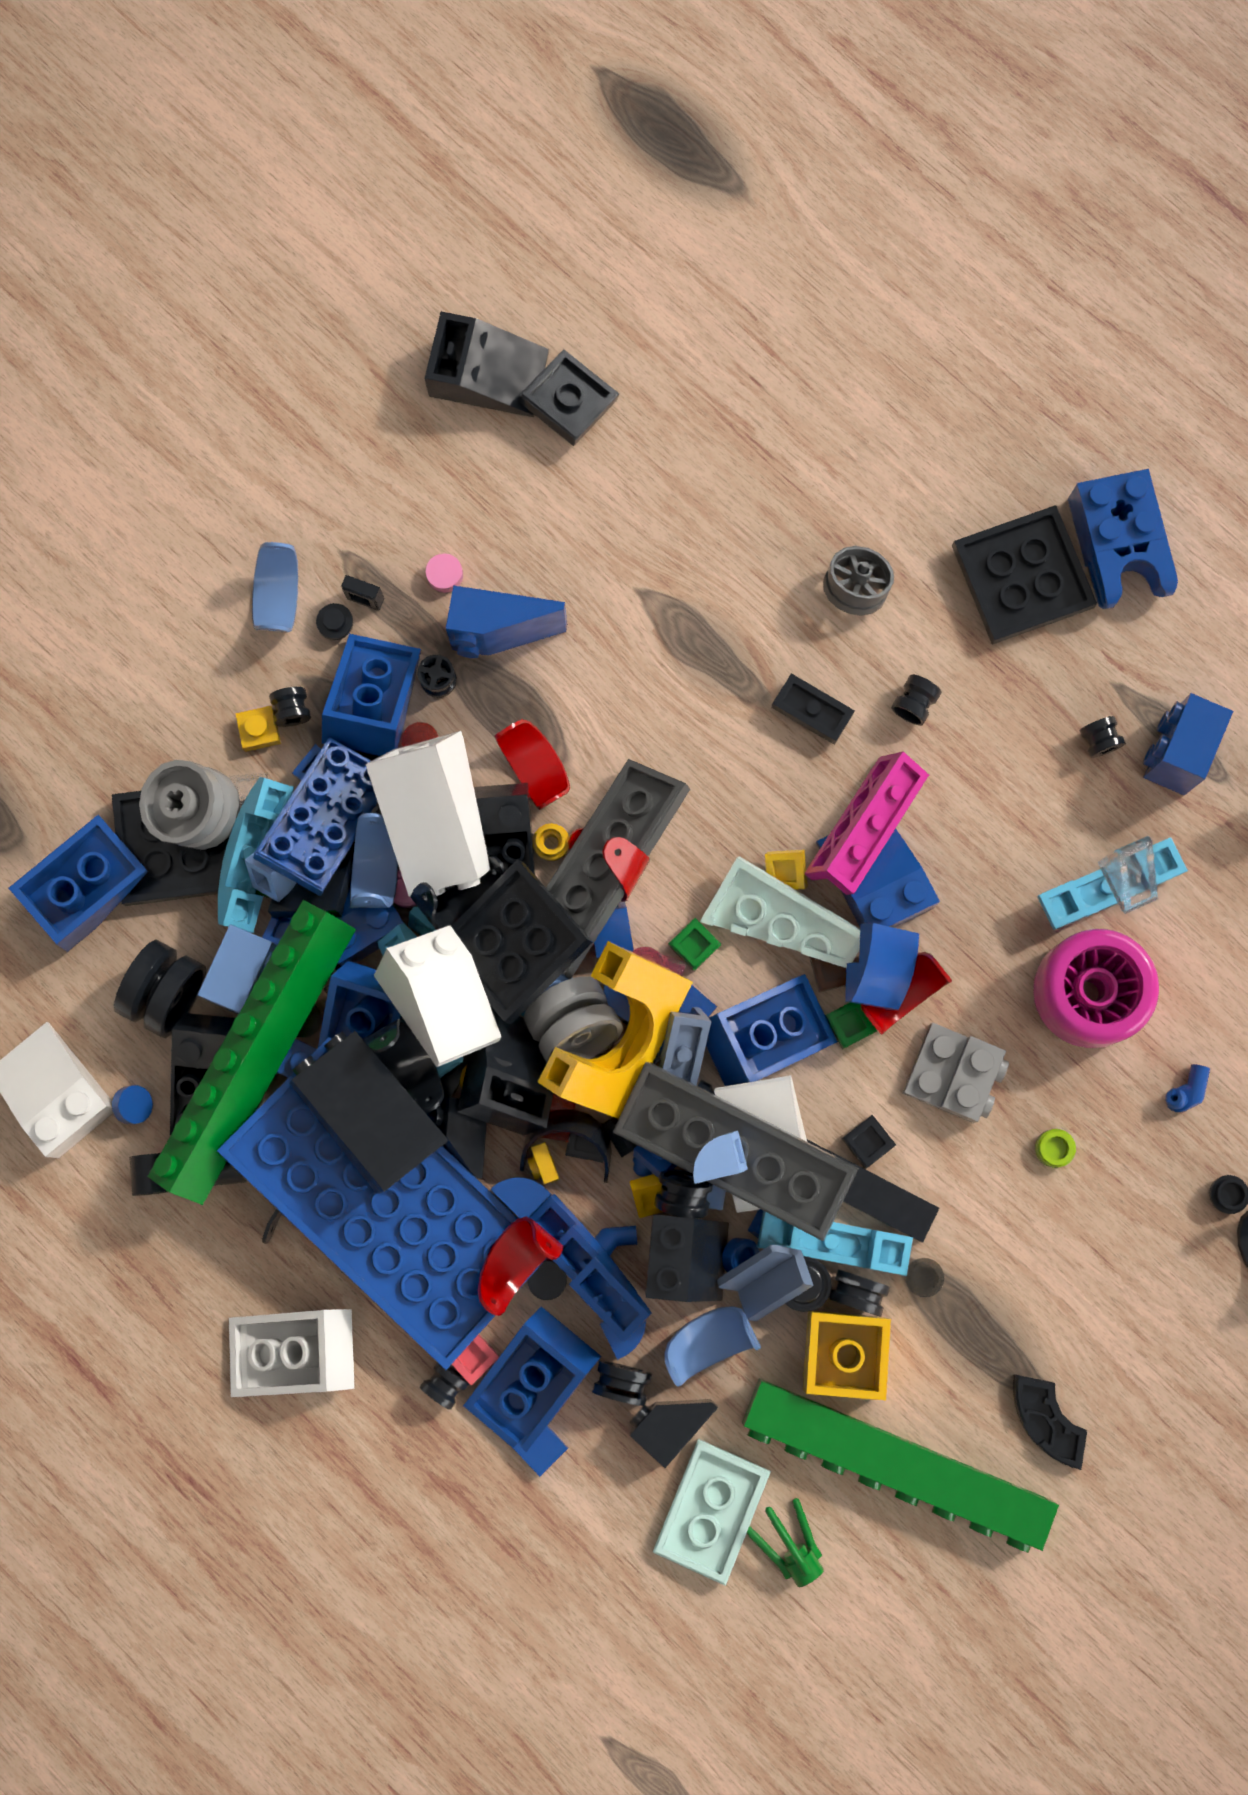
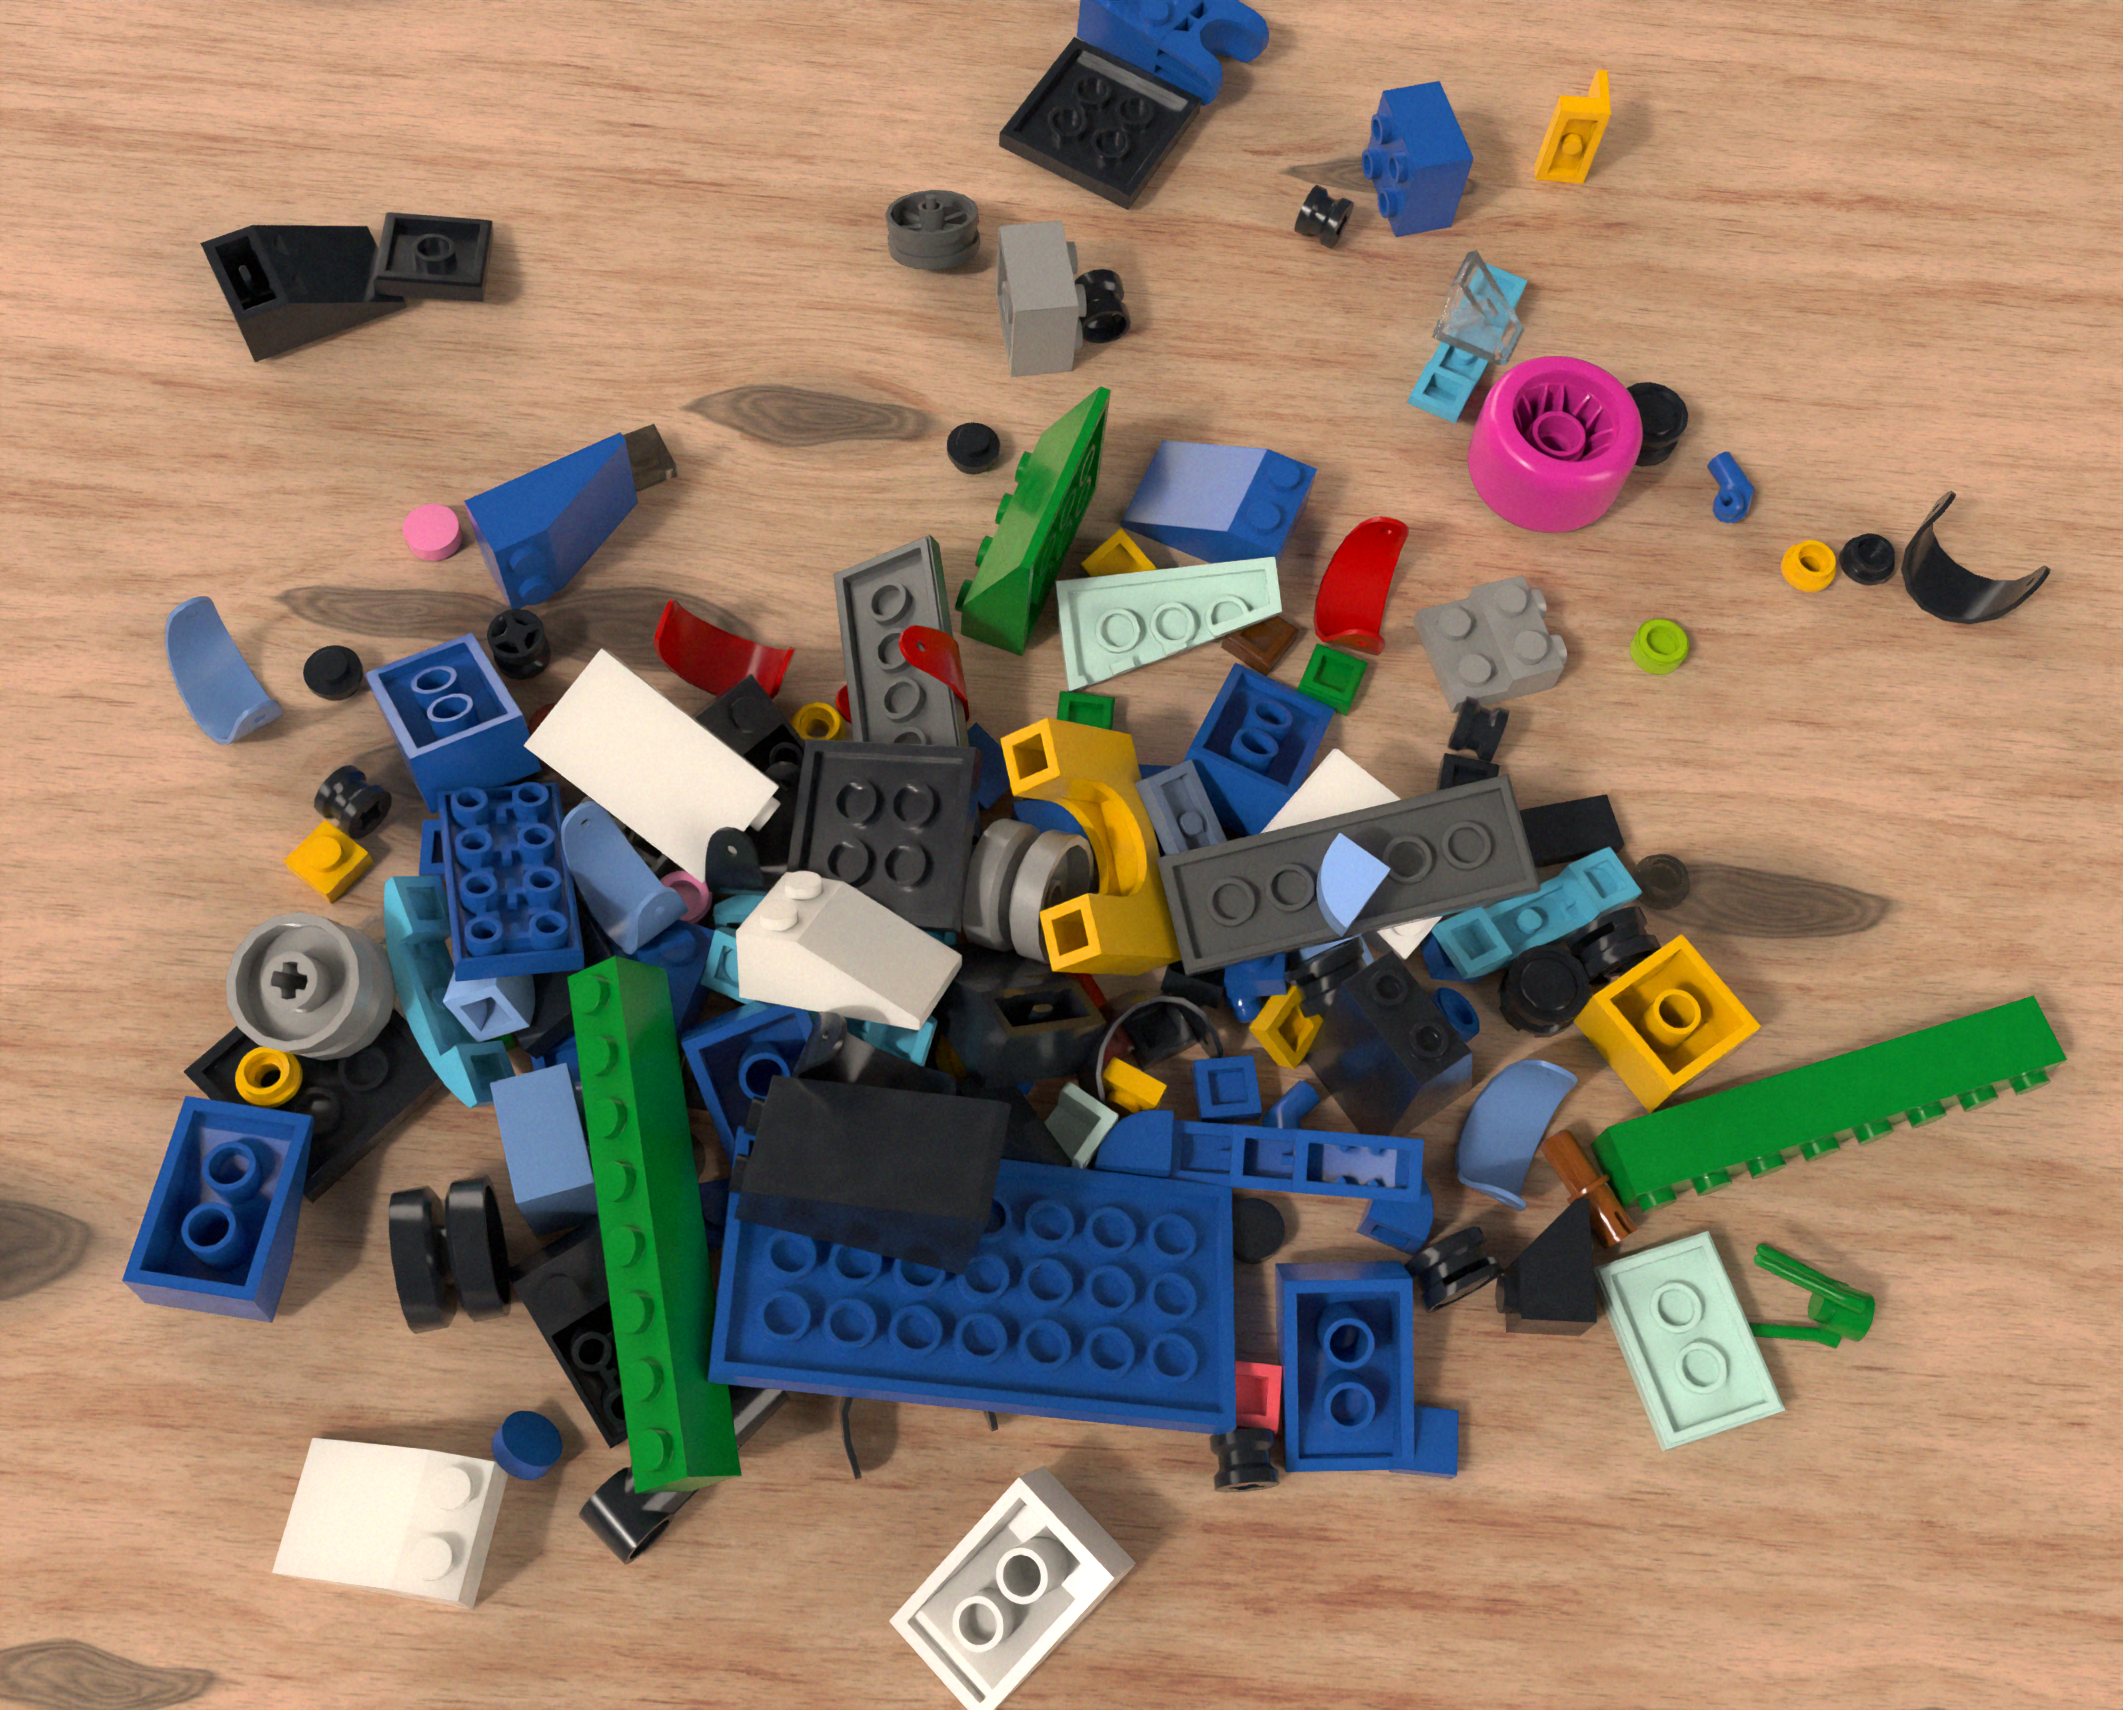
camera: 50 degrees left, 15 degrees down
black tile [341,575,385,610] -> none
red piece [478,1216,563,1316] -> none
sand blue panel [717,1245,814,1321] -> none
black plate [771,673,855,745] -> none
dark pink fence [804,751,929,895] -> none
blue slope [845,923,919,1010] -> none
black tile [1013,1374,1088,1470] -> none
none -> yellow plate [235,1046,302,1108]
none -> clear smoke plate [623,423,678,492]
none -> black plate [947,422,1000,475]
none -> green slope [955,386,1111,656]
none -> light grey brick [995,220,1086,377]
none -> light aqua panel [1044,1082,1119,1169]
none -> blue plate [1191,1055,1262,1123]
none -> black wheel [1447,696,1509,763]
none -> dark orange axle [1541,1129,1639,1249]
none -> black wheel [1626,382,1689,467]
none -> yellow plate [1781,540,1836,592]

